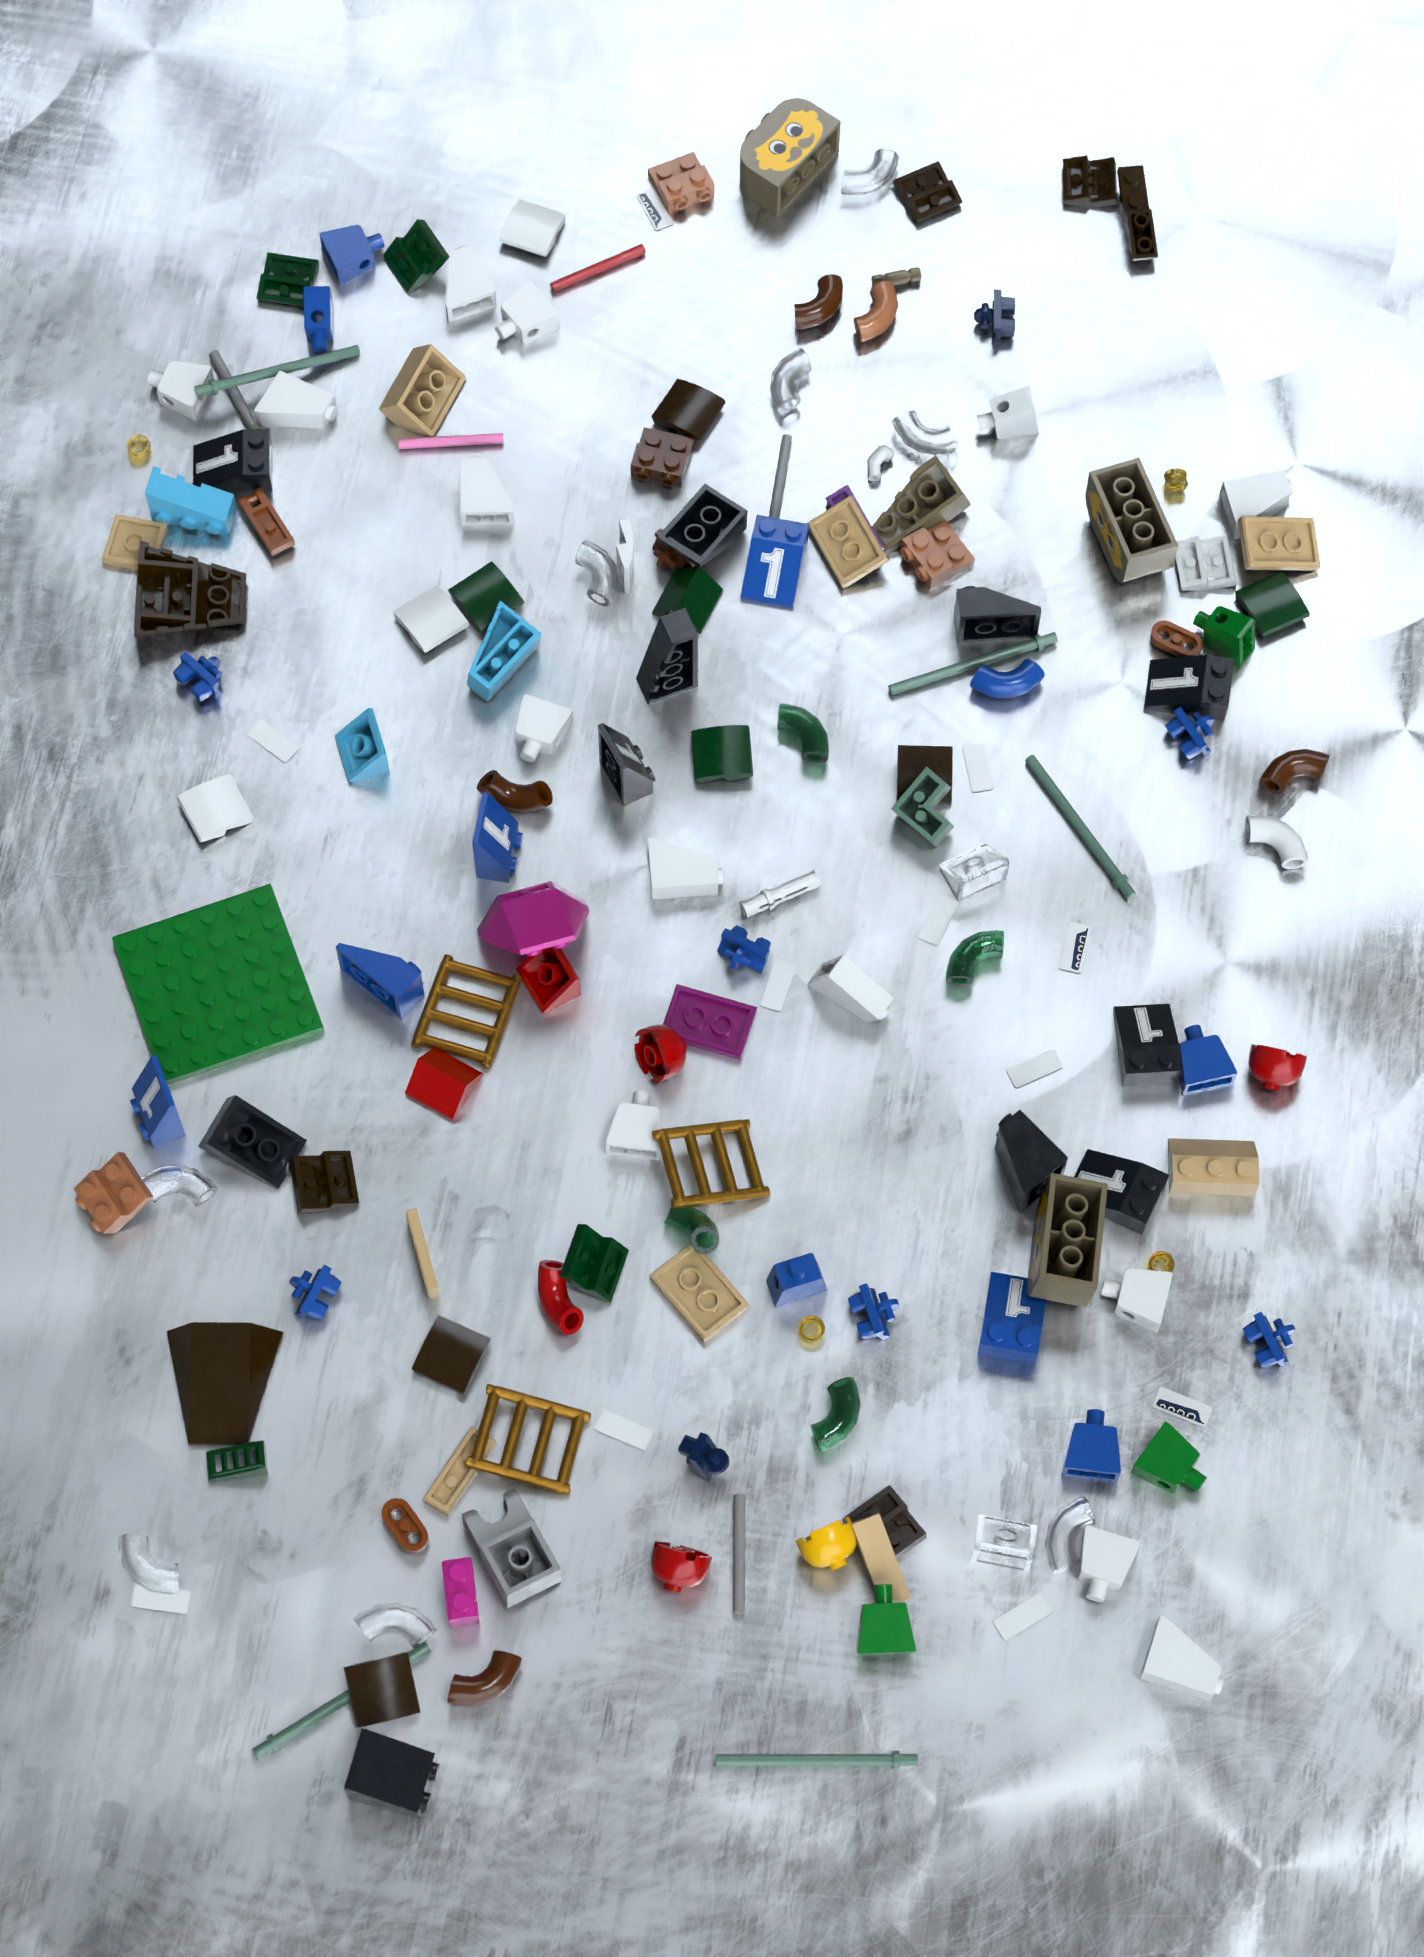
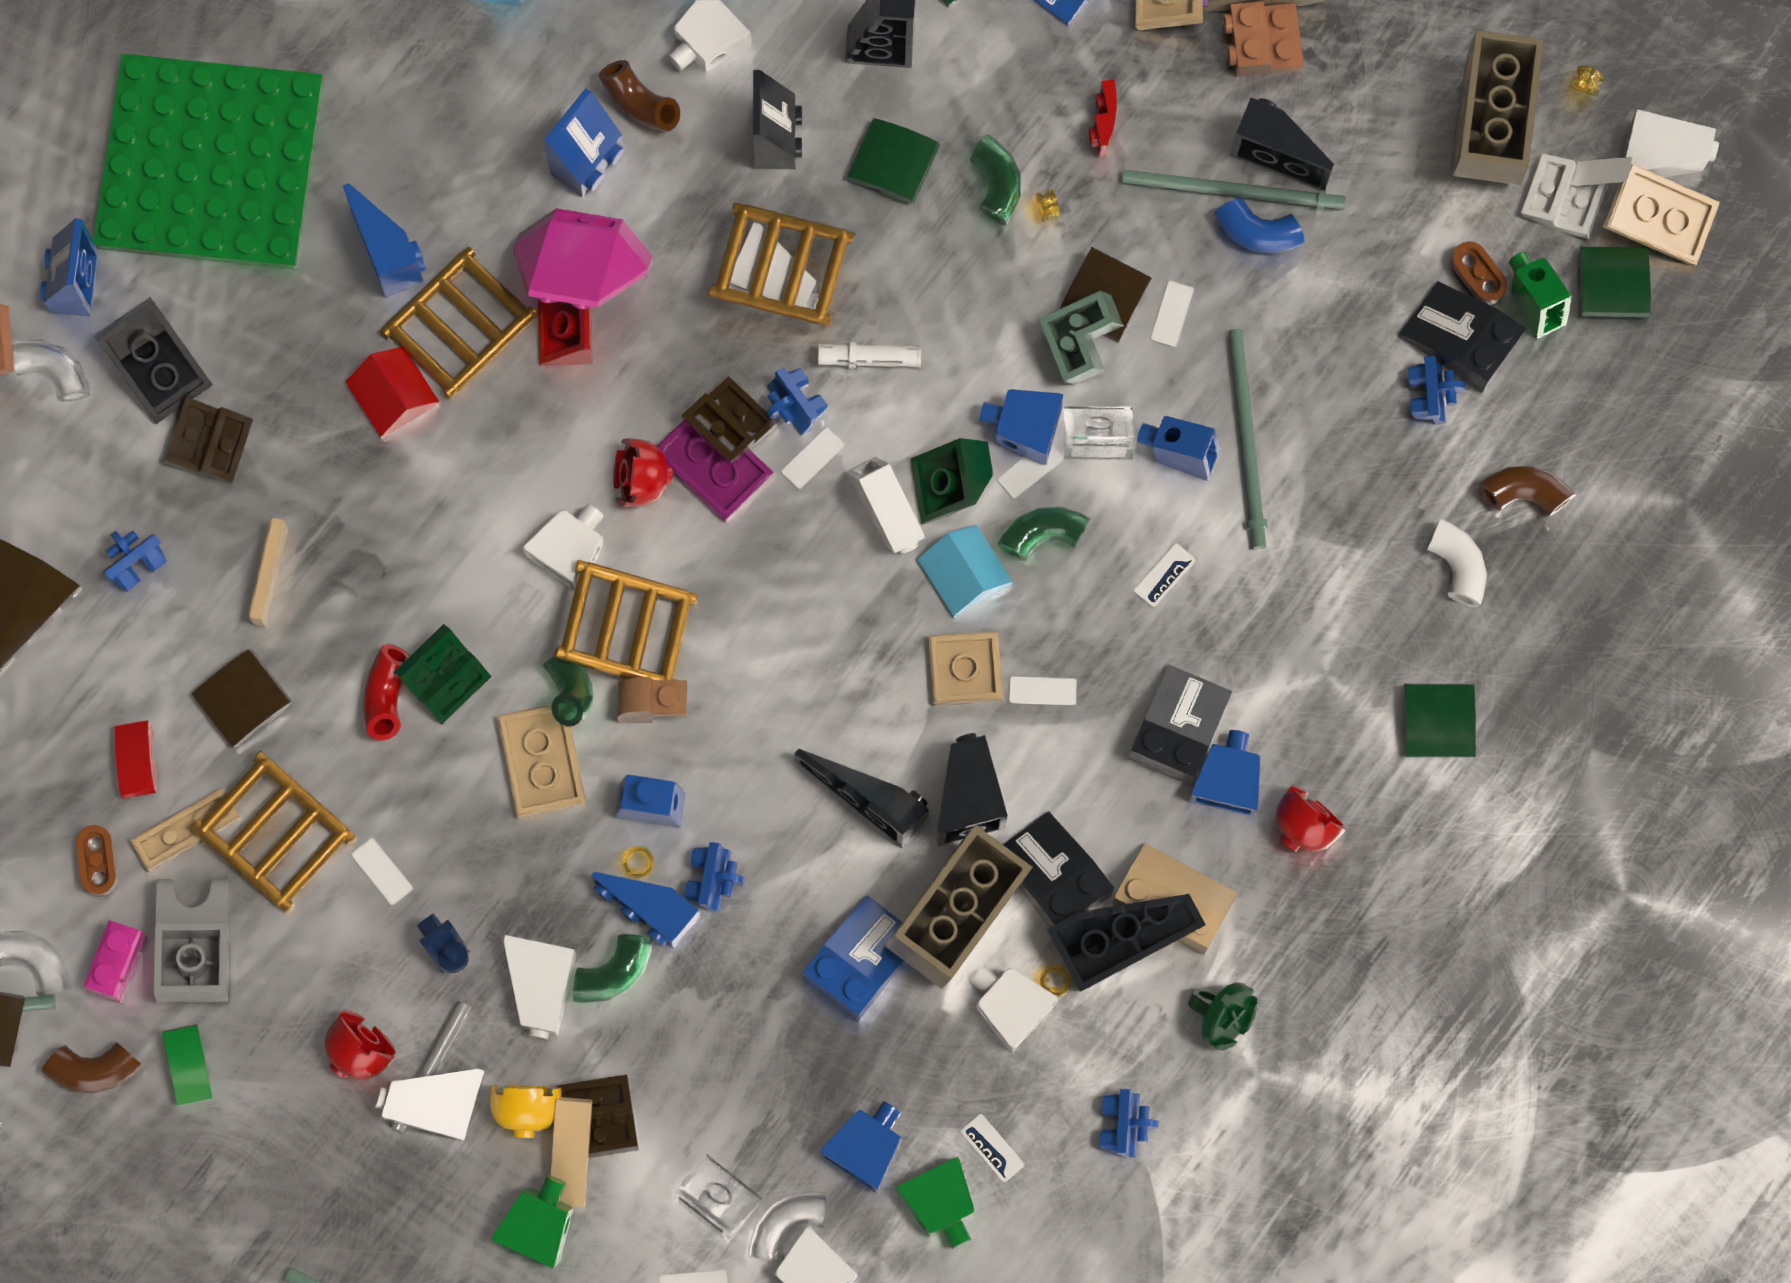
camera: 25 degrees right, 10 degrees up
none -> red slope [115,720,157,799]
none -> green slope [162,1024,212,1106]
none -> white slope [374,1069,484,1140]
none -> white slope [504,935,576,1041]
none -> blue slope [591,872,700,948]
none -> medium nougat brick [617,677,687,723]
none -> dark brown slope [681,376,778,464]
none -> pearl gold bar [708,202,855,327]
none -> black wedge [794,749,929,848]
none -> dark green slope [911,438,993,524]
none -> medium azure slope [918,525,1012,618]
none -> tan tile [928,631,1003,706]
none -> blue torso [979,389,1063,465]
none -> clear yellow bush [1035,188,1060,222]
none -> black wedge [1047,894,1206,992]
none -> red slope [1088,79,1117,158]
none -> blue torso [1137,416,1220,481]
none -> dark green tile [1188,982,1258,1051]
none -> dark green slope [1403,683,1476,757]
none -> white sticker [1573,157,1633,186]

